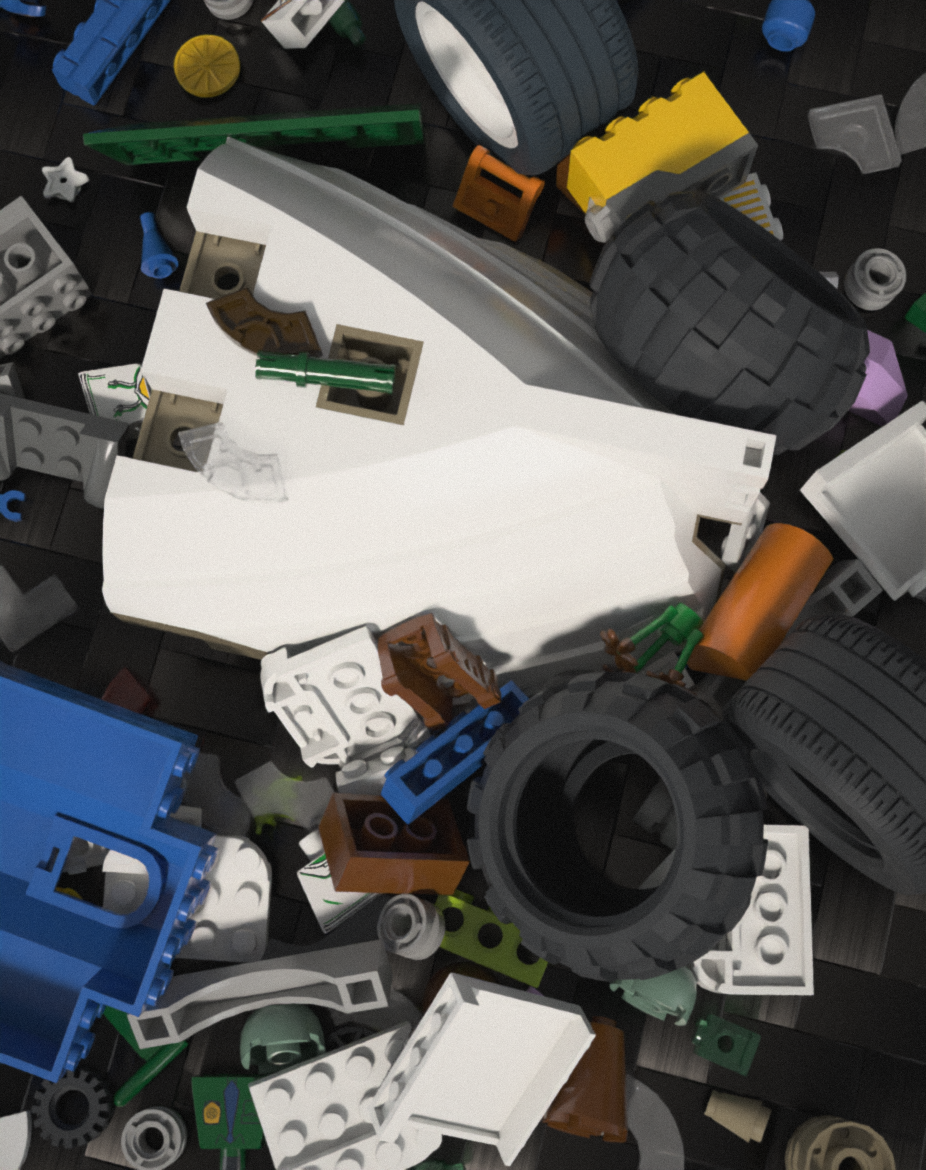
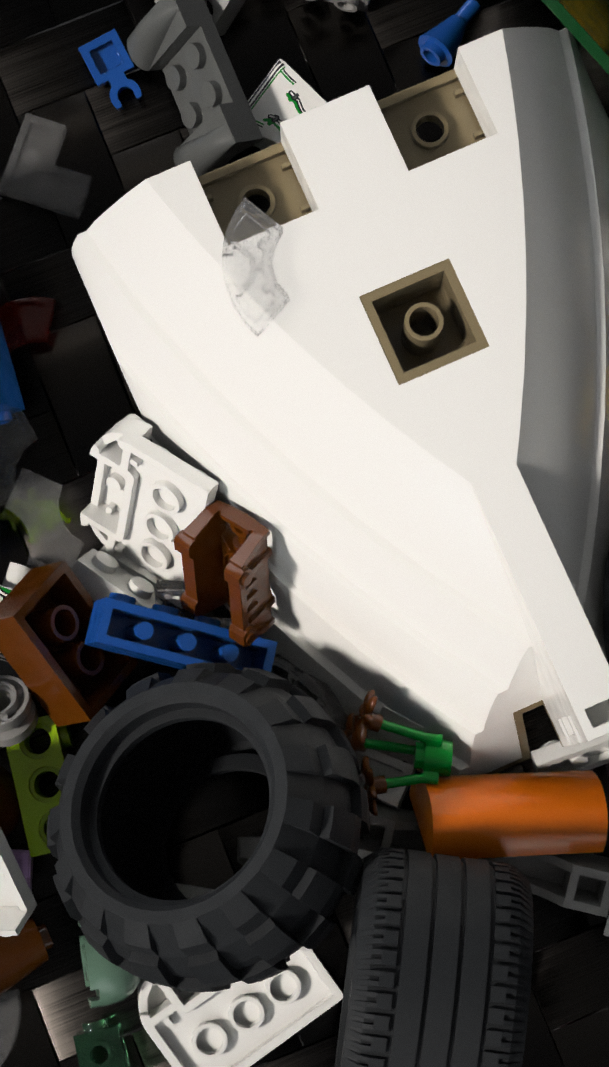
camera: 50 degrees right, 5 degrees up
dark brown tile [206,287,323,357] -> none
dark green pin [255,350,396,394] -> none

